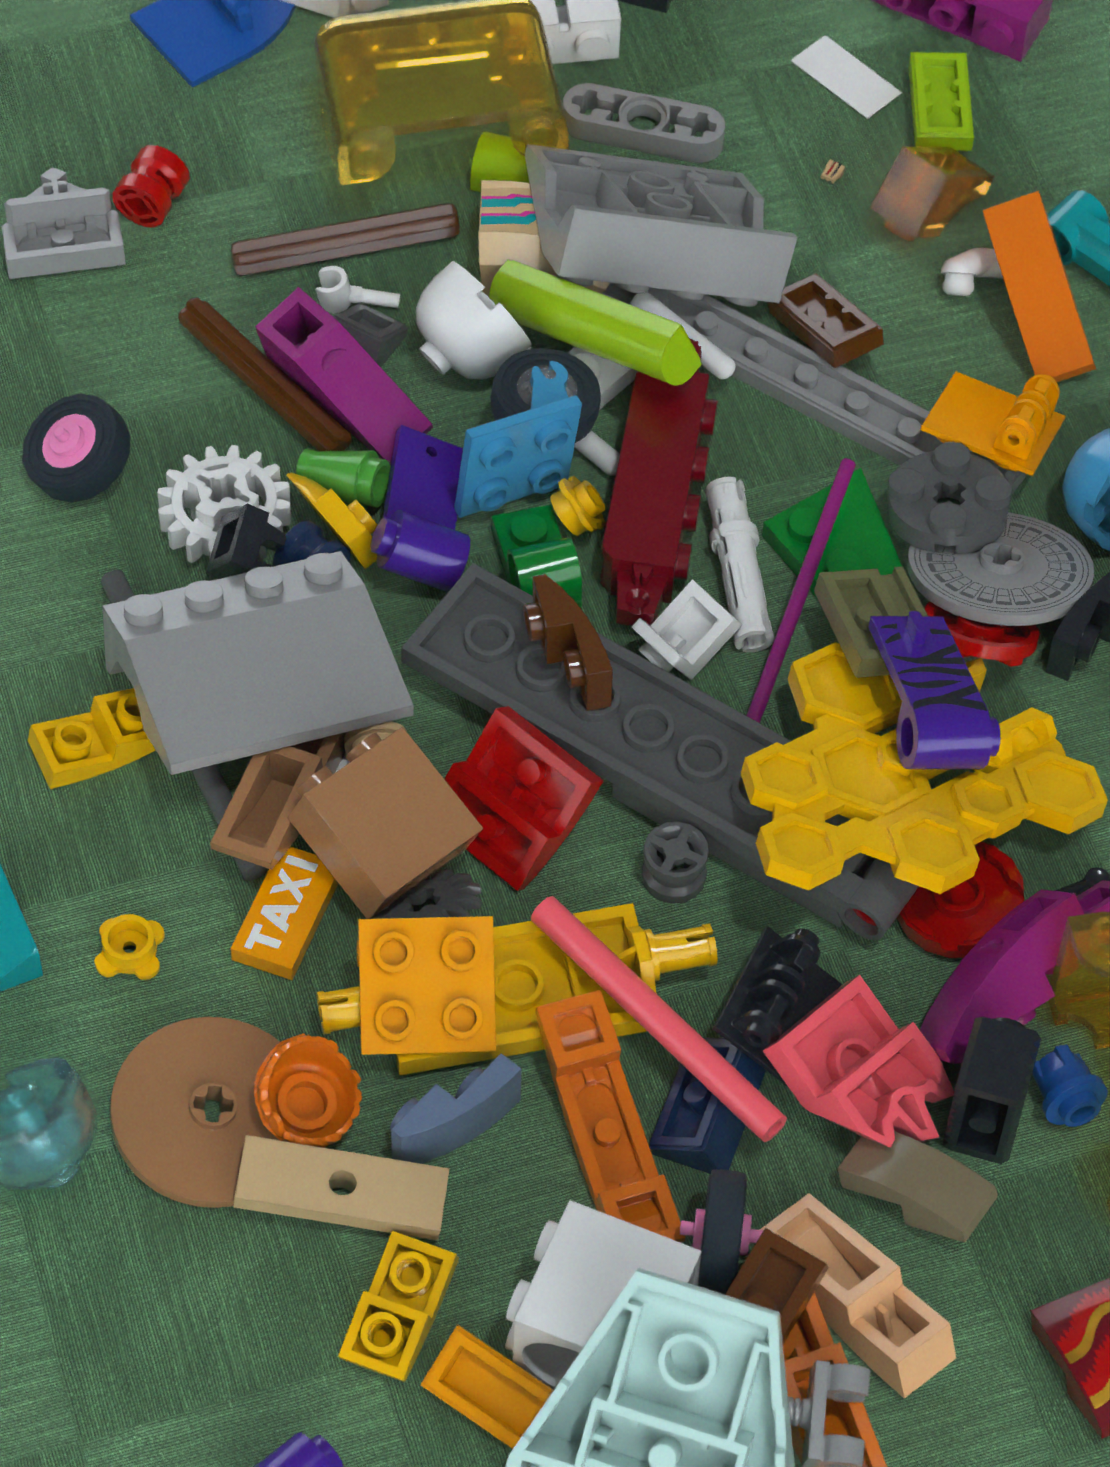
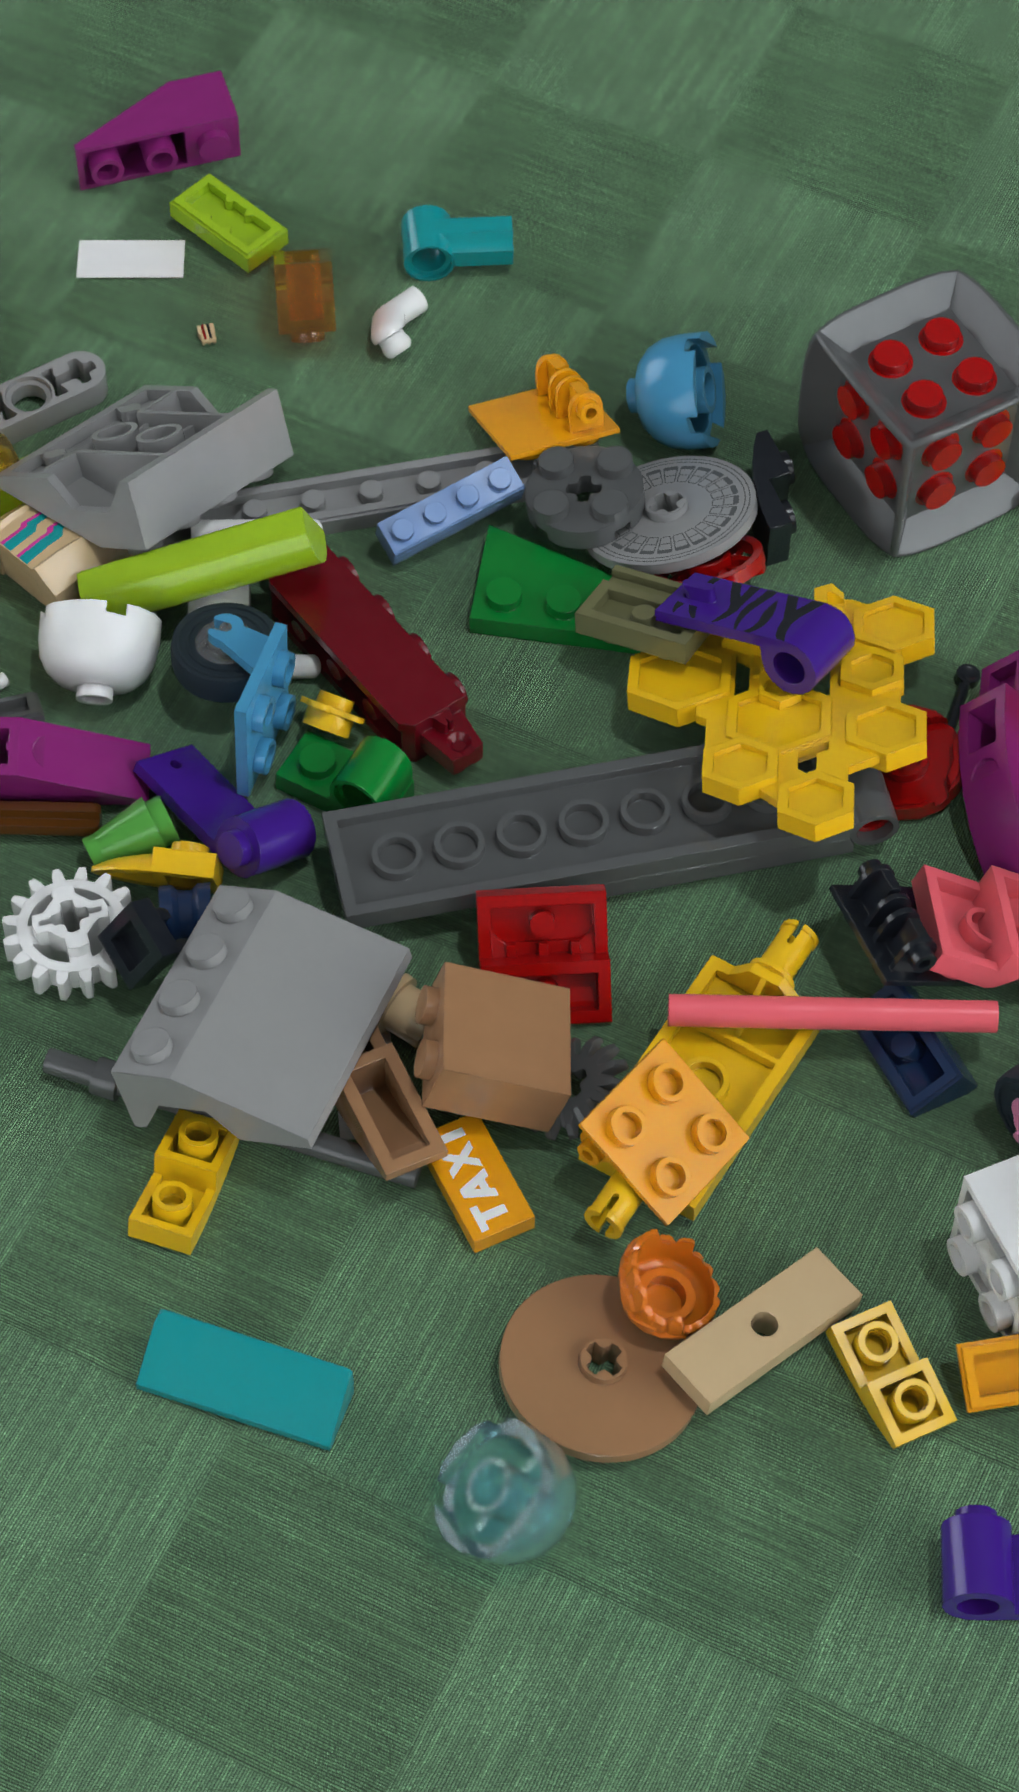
camera: 45 degrees left, 0 degrees up
yellow plate [94,914,165,980] -> none
sand blue slope [390,1053,522,1164] -> none
reddish brown slope [523,574,613,711] -> none
orange slope [536,989,686,1243] -> none
white bracket [632,579,742,680] -> none
dark grey wheel [642,821,709,904] -> none
white pin [705,477,775,653] -> none
magenta axle [746,458,856,723] -> none
reddish brown plate [768,273,884,368] -> none
orange slope [982,190,1096,383] -> none
none -> medium blue piece [375,456,525,566]

